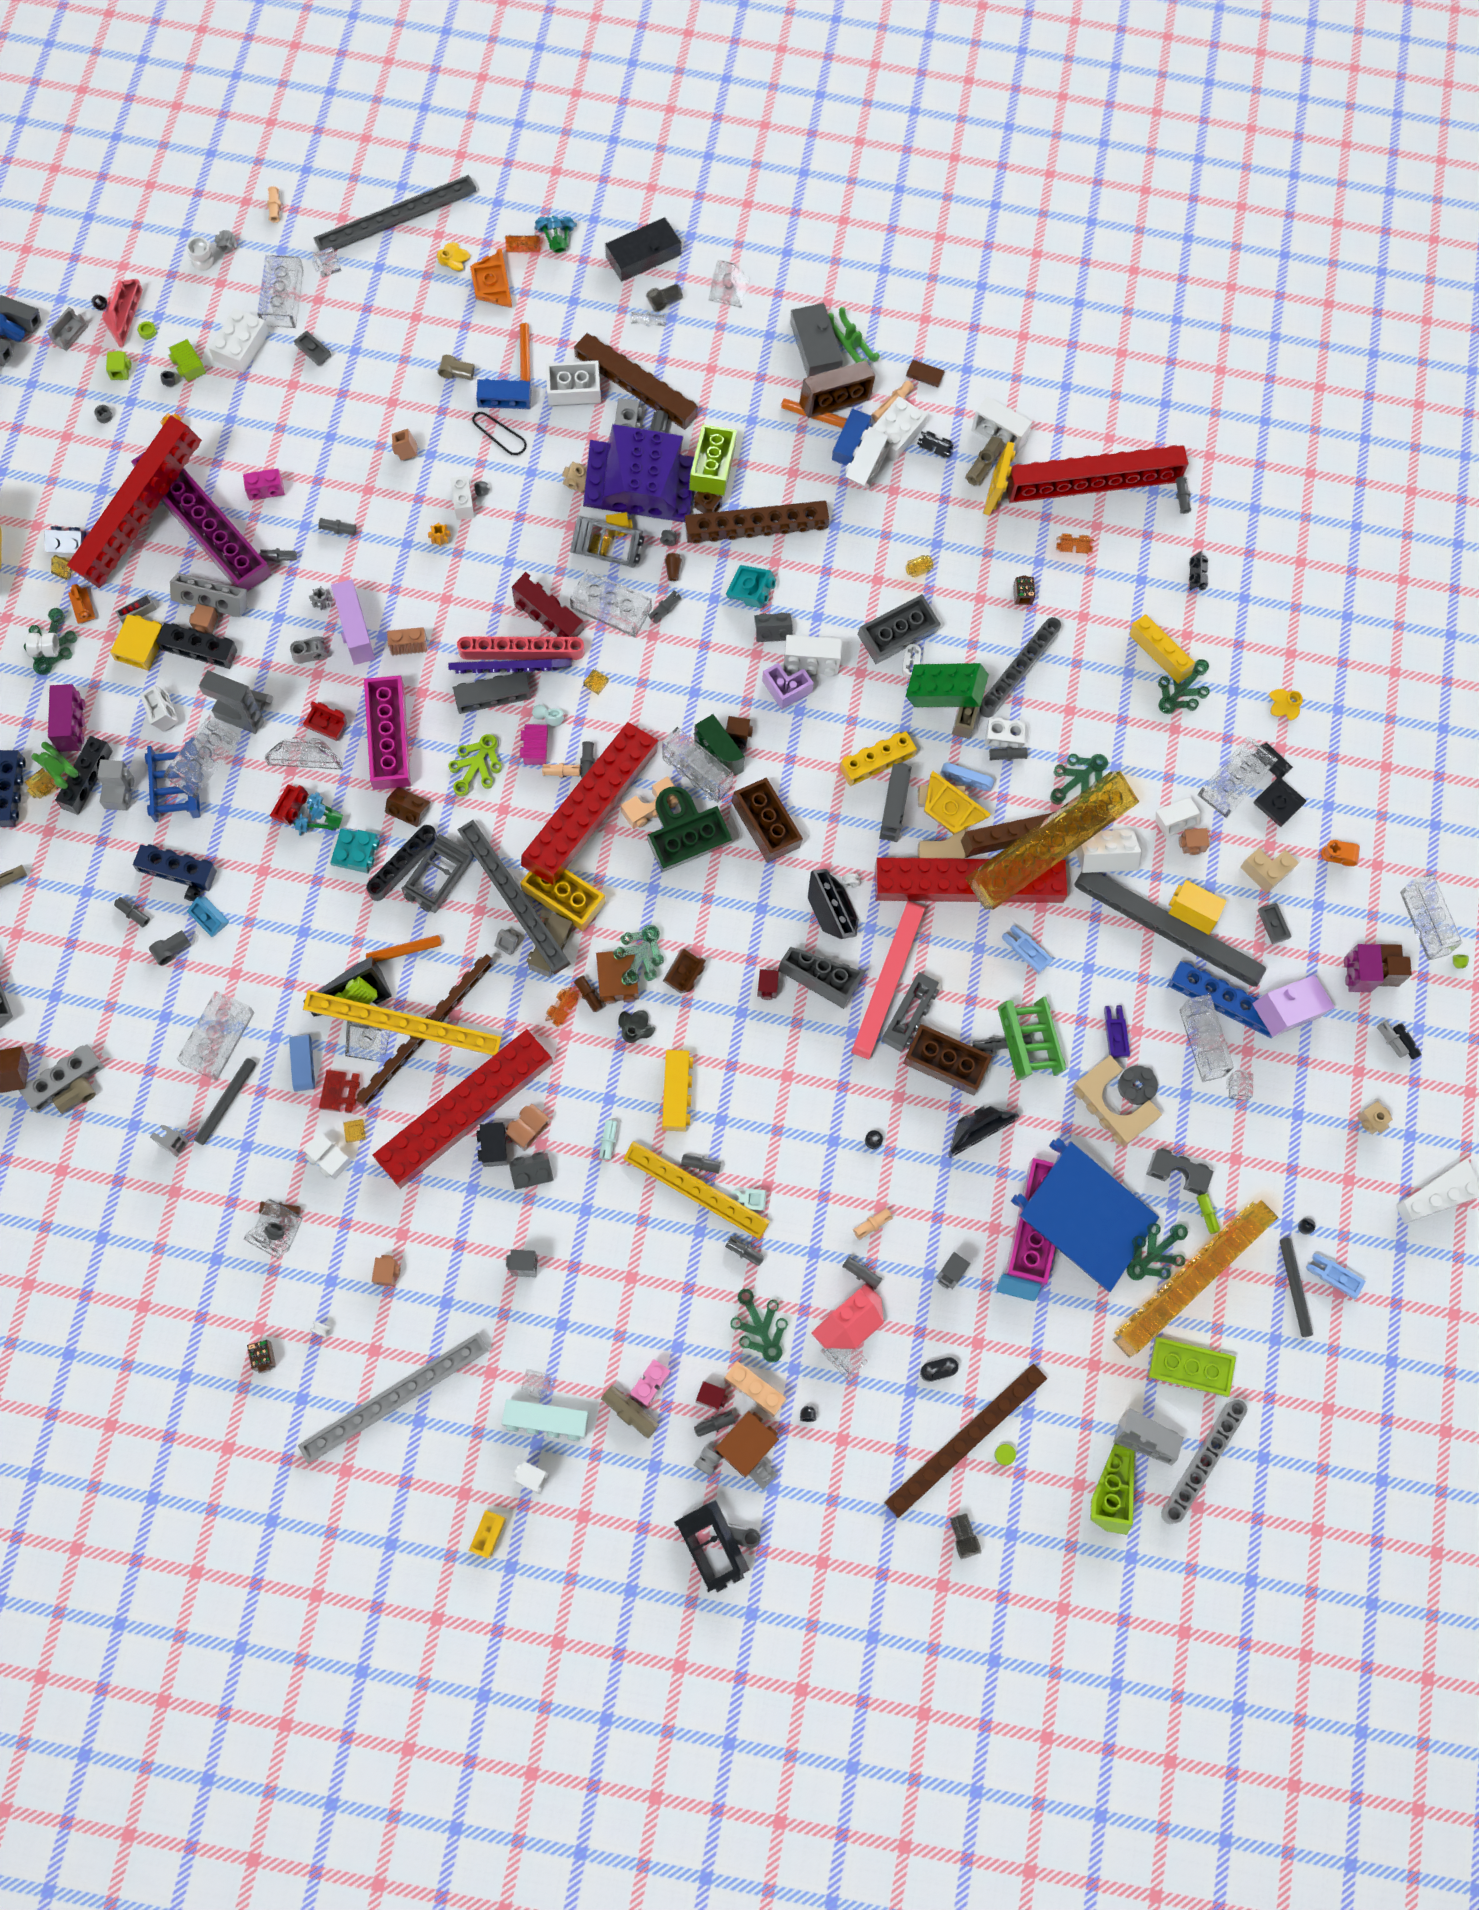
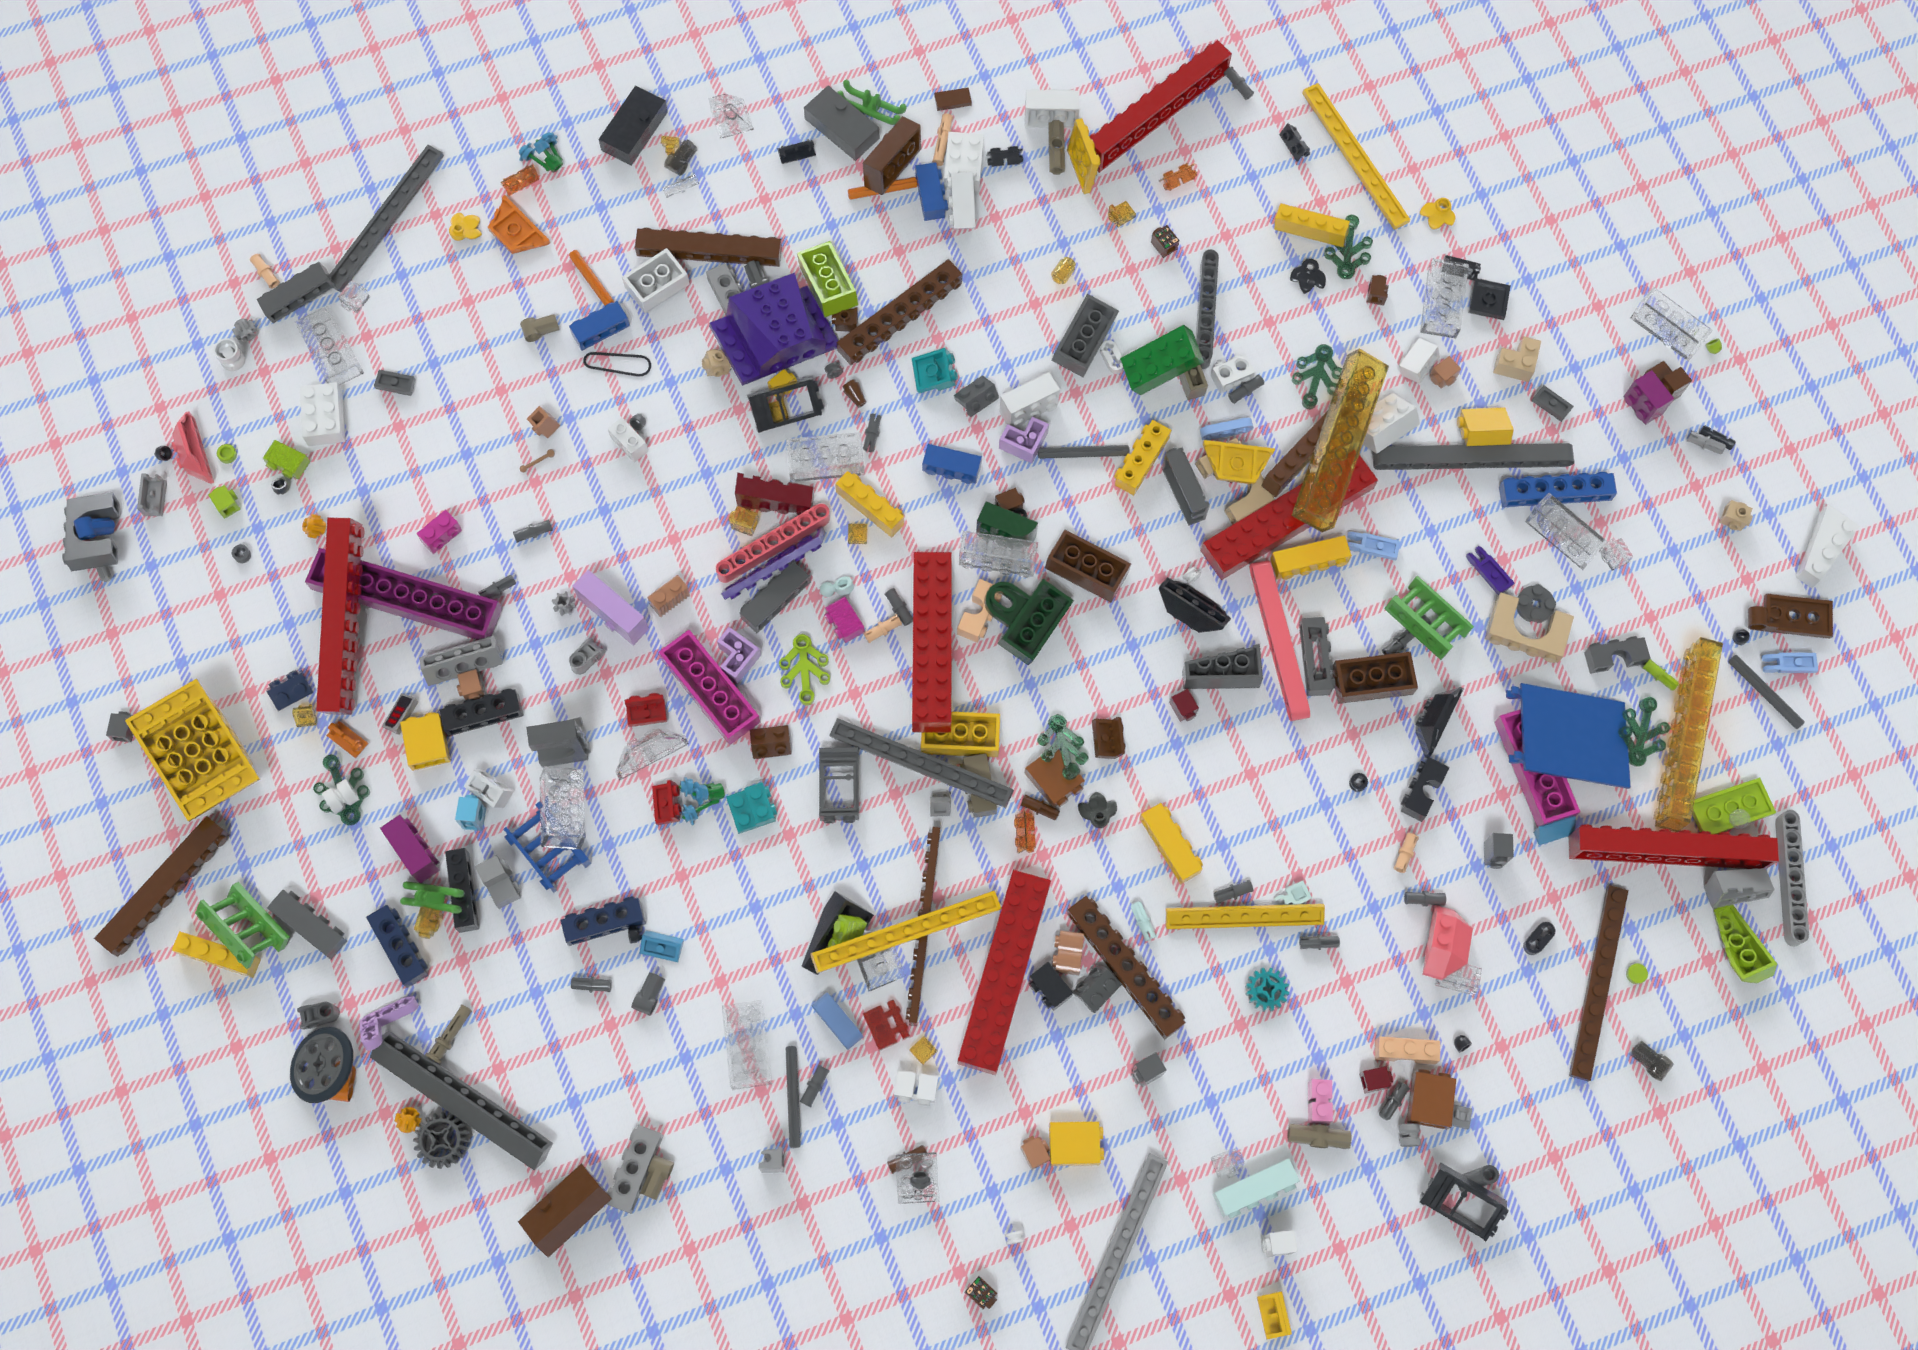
camera: 30 degrees left, 0 degrees up
black beam [366,825,437,901] -> none
orange axle [366,935,442,962] -> none
light orange gear [428,522,451,546] -> none
clear green plant [730,1289,788,1363] -> none
lavender brick [1252,975,1335,1037] -> none
orange piece [1321,840,1360,866] -> none
none -> dark grey brick [256,262,336,323]
none -> medium azure brick [455,795,486,831]
none -> medium nougat hinge [520,449,555,473]
none -> clear yellow tile [661,136,682,156]
none -> lavender brick [717,627,761,685]
none -> clear yellow brick [728,506,759,536]
none -> black hinge [777,139,816,164]
none -> dark grey pin [799,1065,830,1107]
none -> yellow brick [835,471,904,538]
none -> blue brick [922,444,982,484]
none -> dark grey axle [1038,445,1130,459]
none -> yellow brick [1049,1122,1104,1166]
none -> reddish brown brick [1066,896,1186,1040]
none -> clear yellow bracket [1108,201,1136,227]
none -> teal gear [1245,968,1290,1012]
none -> yellow brick [1270,535,1352,580]
none -> black plate [1290,259,1326,294]
none -> yellow plate [1302,83,1410,230]
none -> reddish brown brick [1366,275,1389,306]
none -> black arch [1400,757,1450,822]
none -> red brick [1568,824,1779,869]
none -> clear piece [1729,809,1750,829]
none -> reddish brown hinge [1748,594,1833,639]

